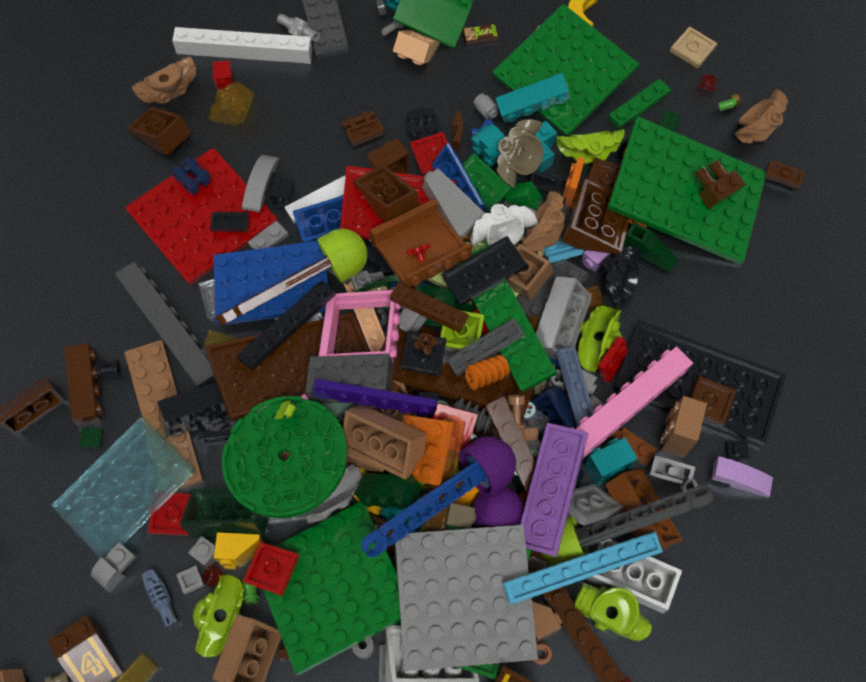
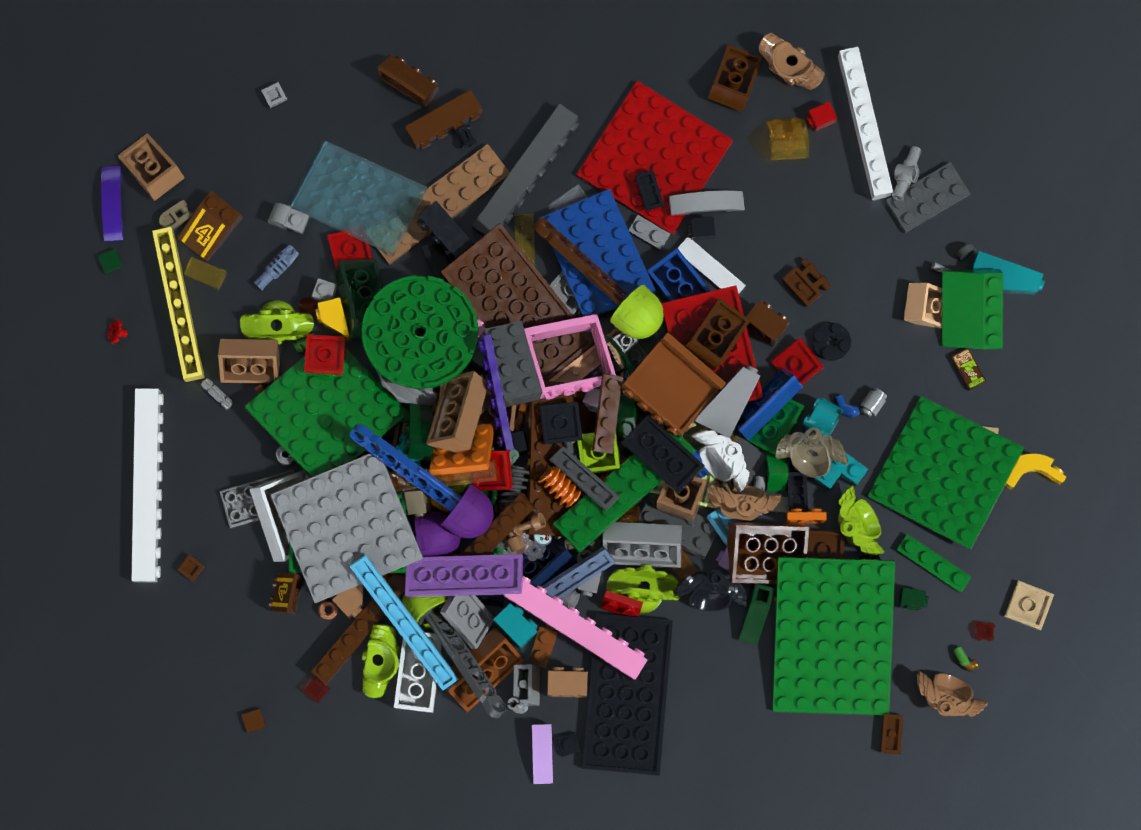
camera: 70 degrees right, 15 degrees up
dark green tile [79,427,104,449] -> none
dark blue brick [170,157,211,196] -> none
light grey plate [176,565,205,595] -> none
black plate [237,281,336,371] -> none
lime piece [275,400,296,420] -> none
red plant [407,244,431,263] -> none
reddish brown plate [414,332,437,355] -> none
reddish brown slope [451,111,463,152] -> none
teal brick [496,73,570,123] -> none
reddish brown tile [690,376,736,427] -> none
reddish brown brick [695,159,746,210] -> none

